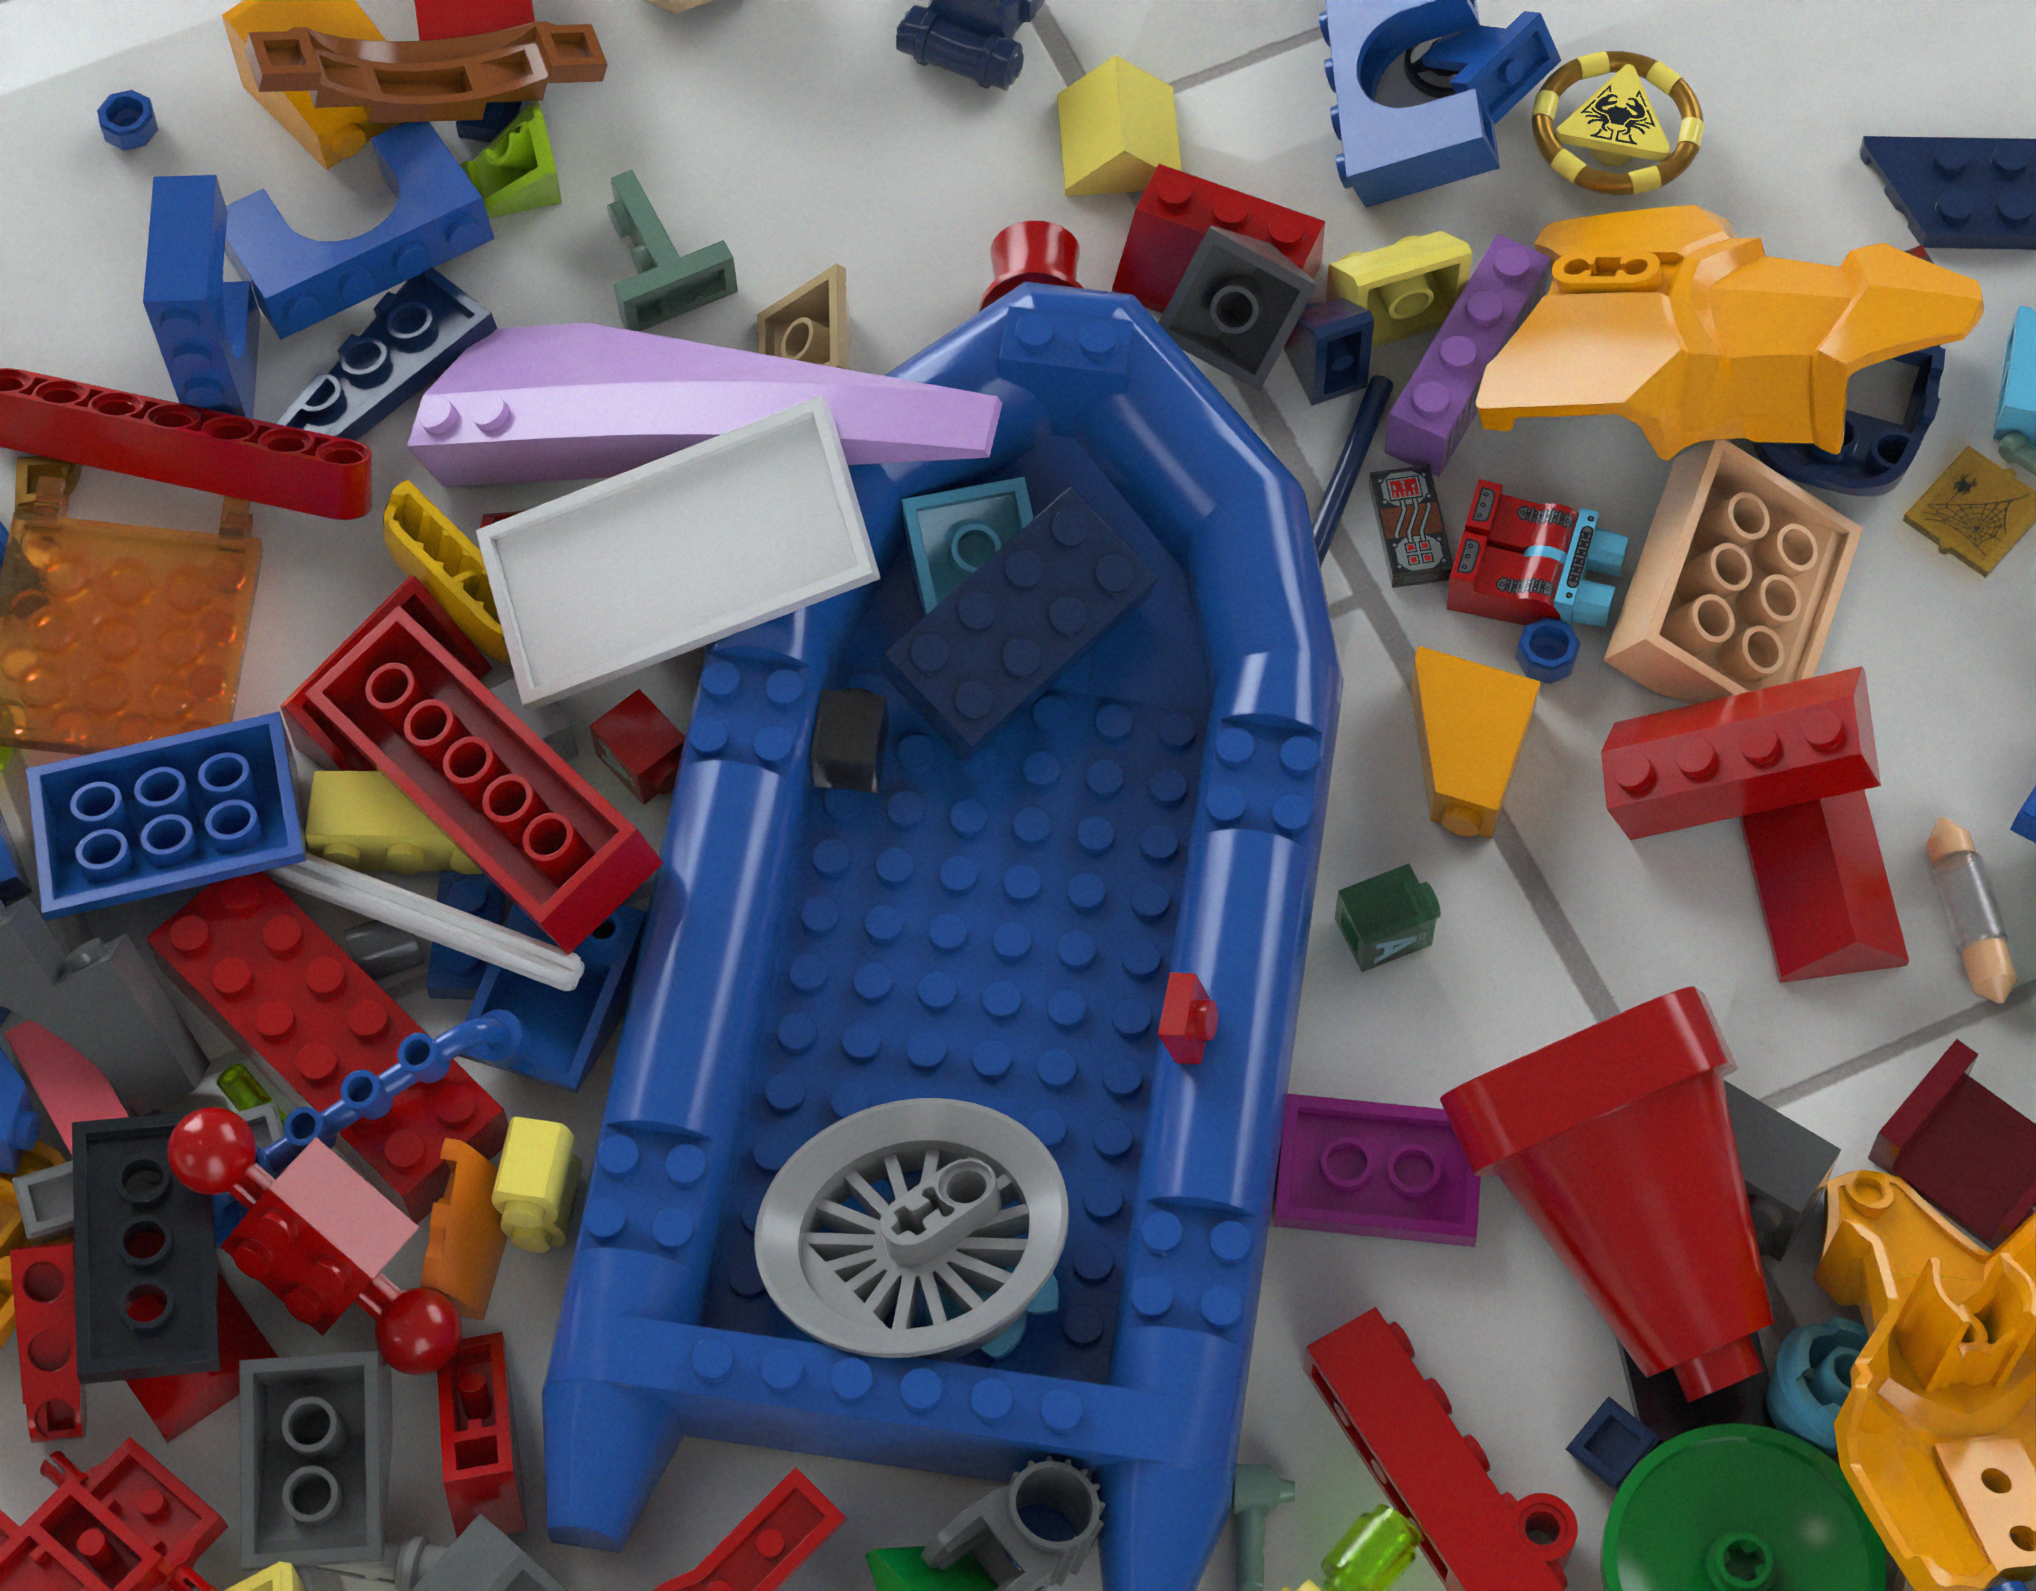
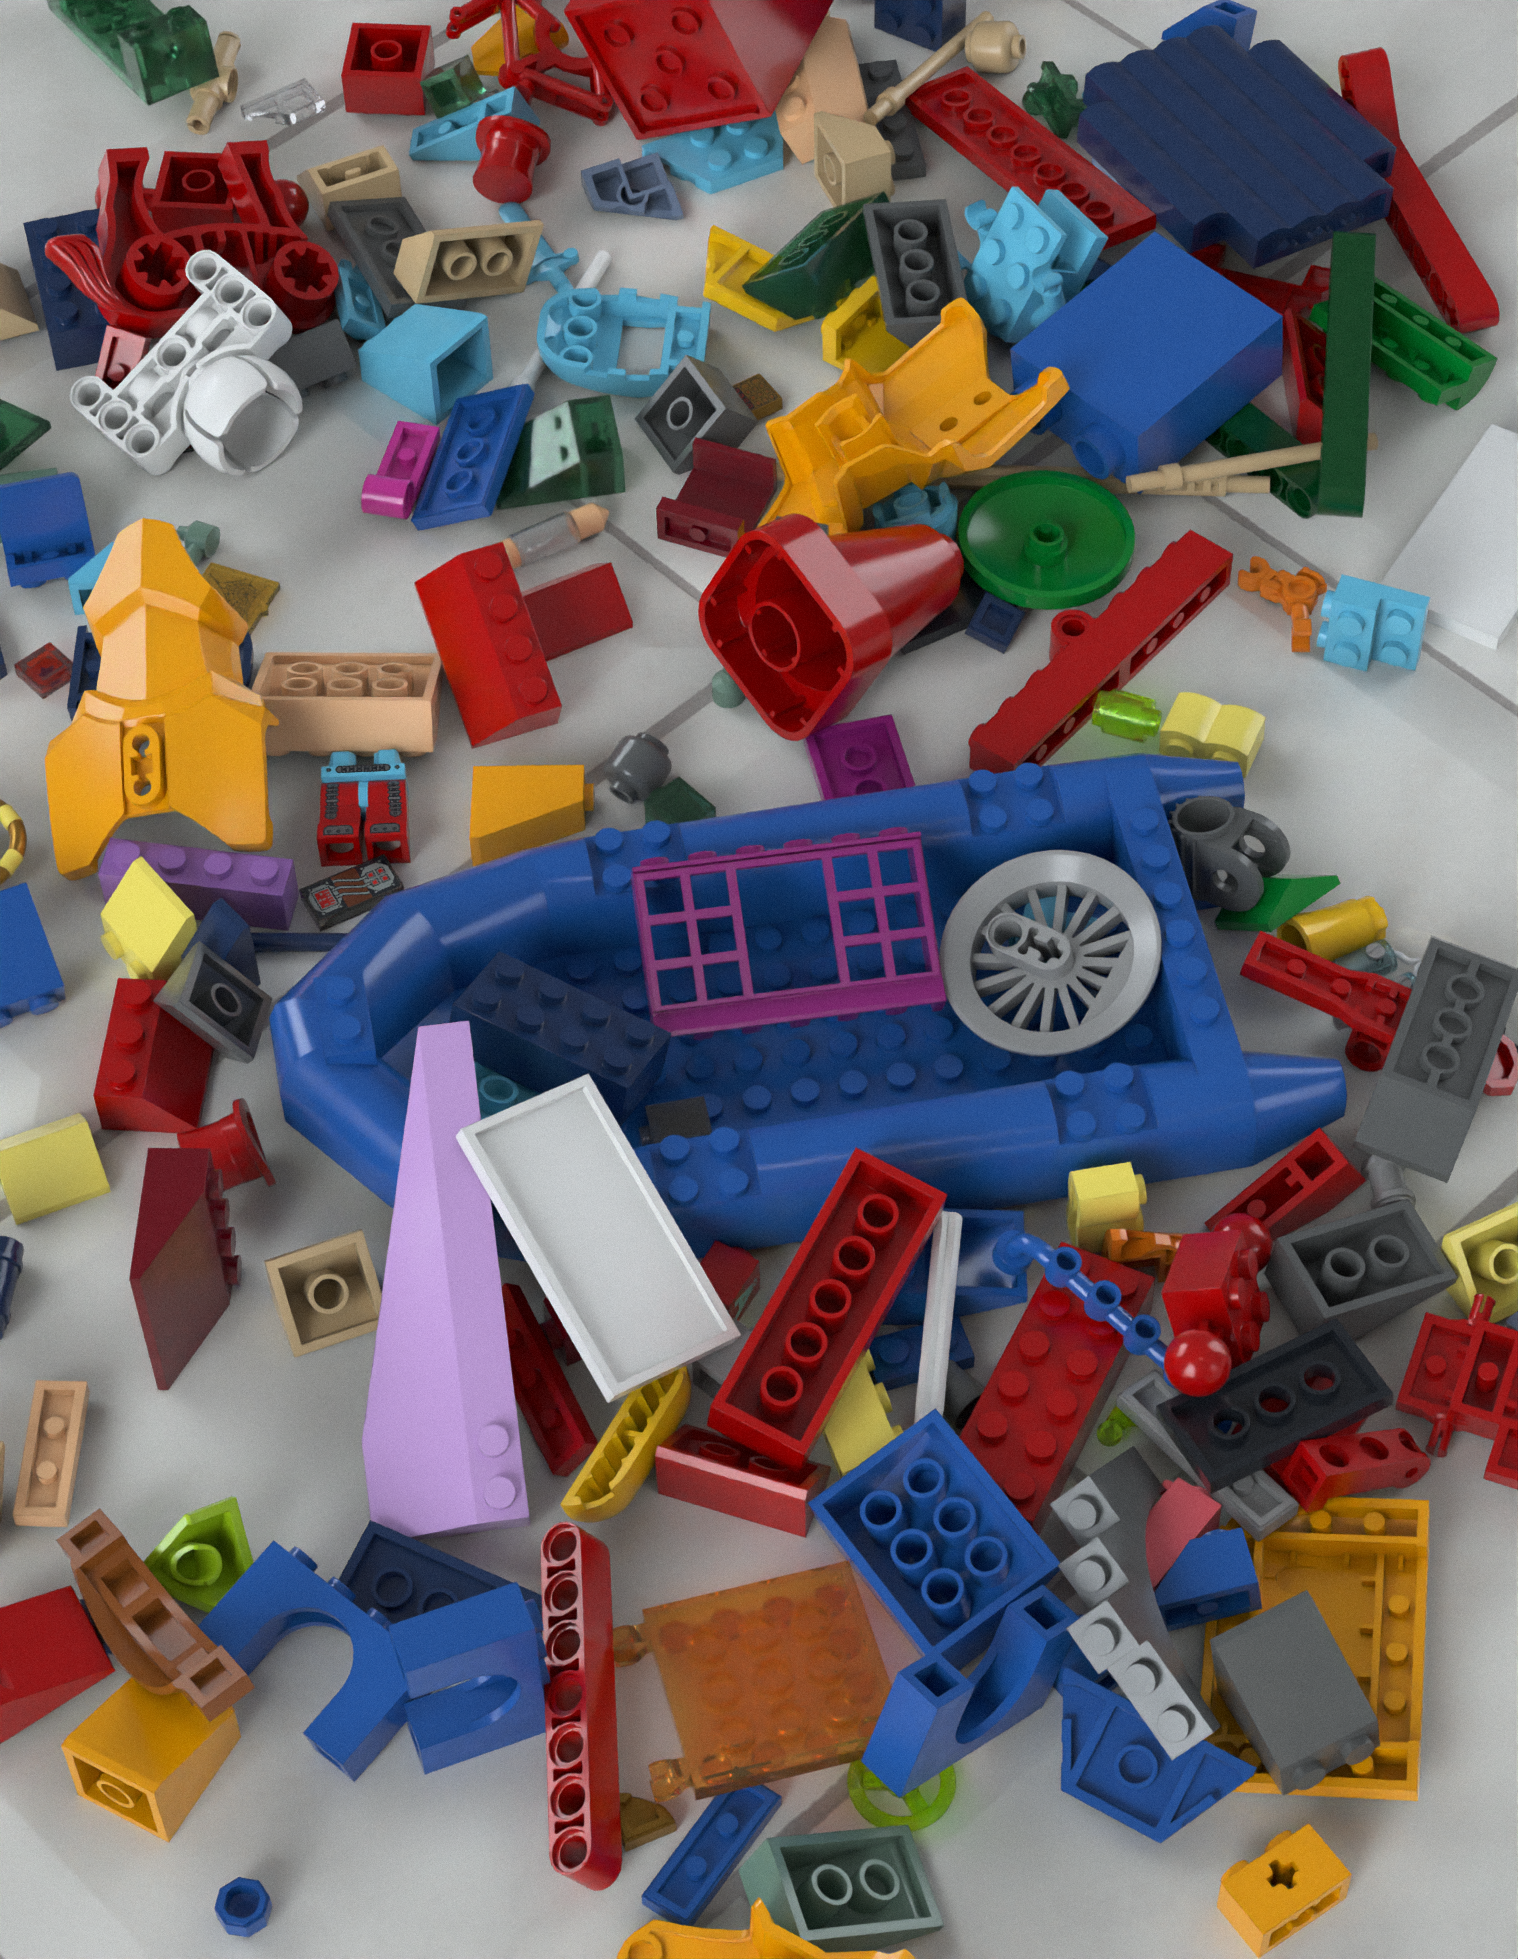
camera: 110 degrees left, 10 degrees down
sand green bracket [607,170,738,332] -> none
red plate [1158,972,1218,1064] -> none
blue tile [1515,617,1580,684] -> none
none -> light nougat plate [13,1380,90,1527]
none -> dark red slope [129,1148,242,1390]
none -> dark grey head [604,732,672,803]
none -> magenta window [631,827,947,1040]

